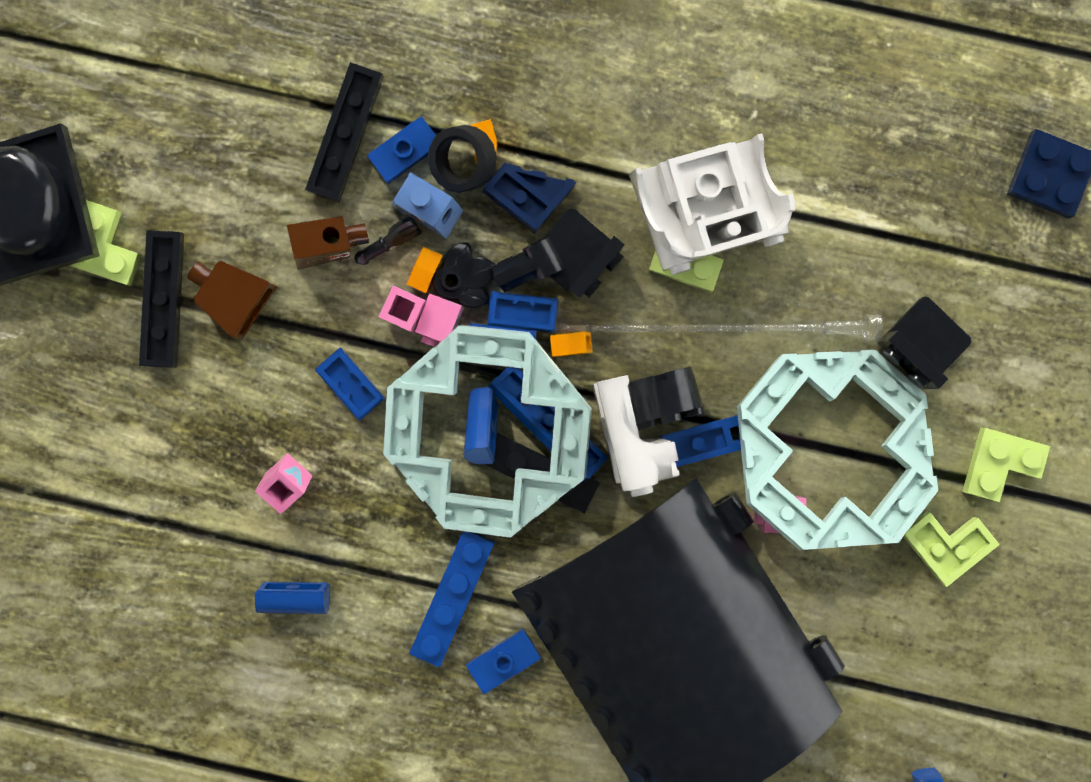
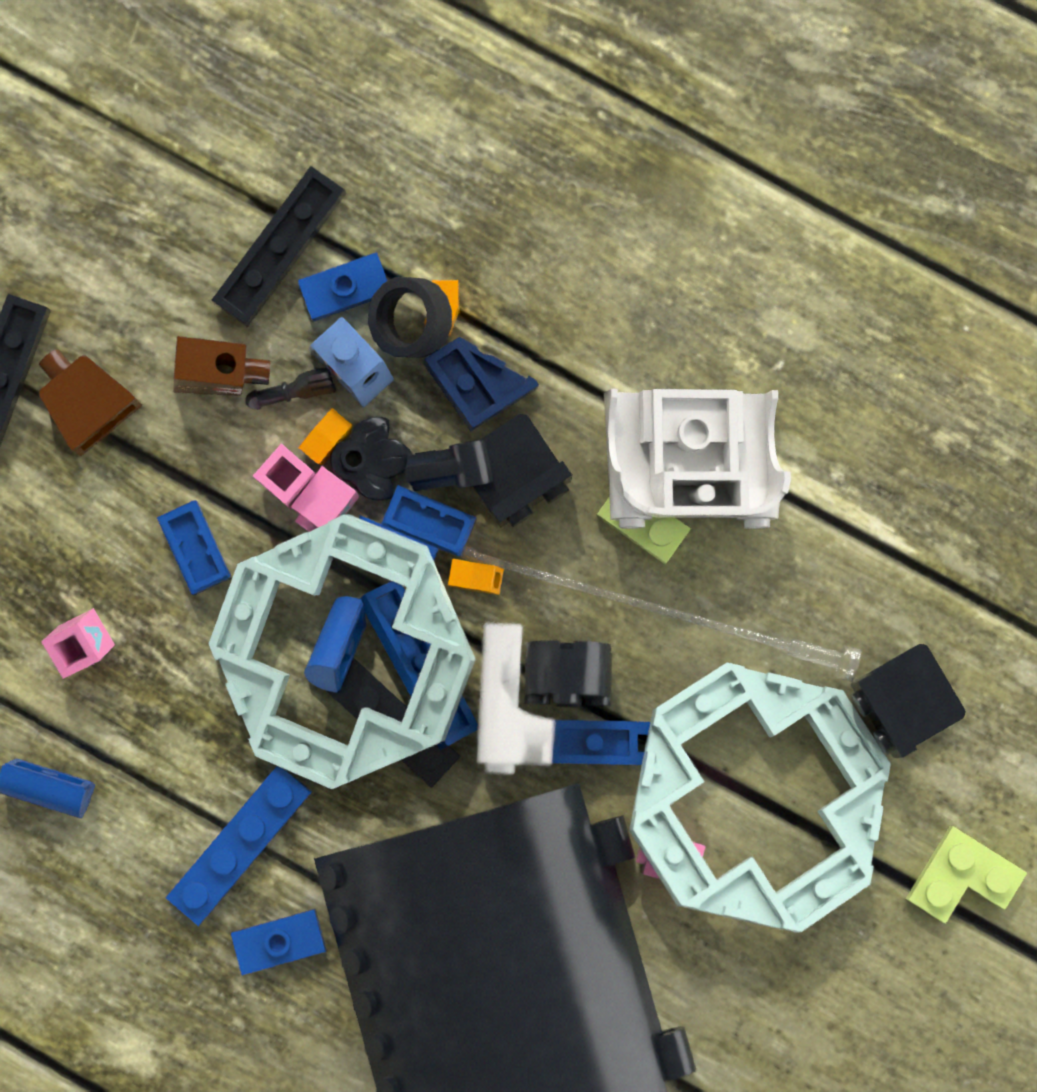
camera: 20 degrees right, 5 degrees down
yellowish green plate [903,511,1000,587] -> none

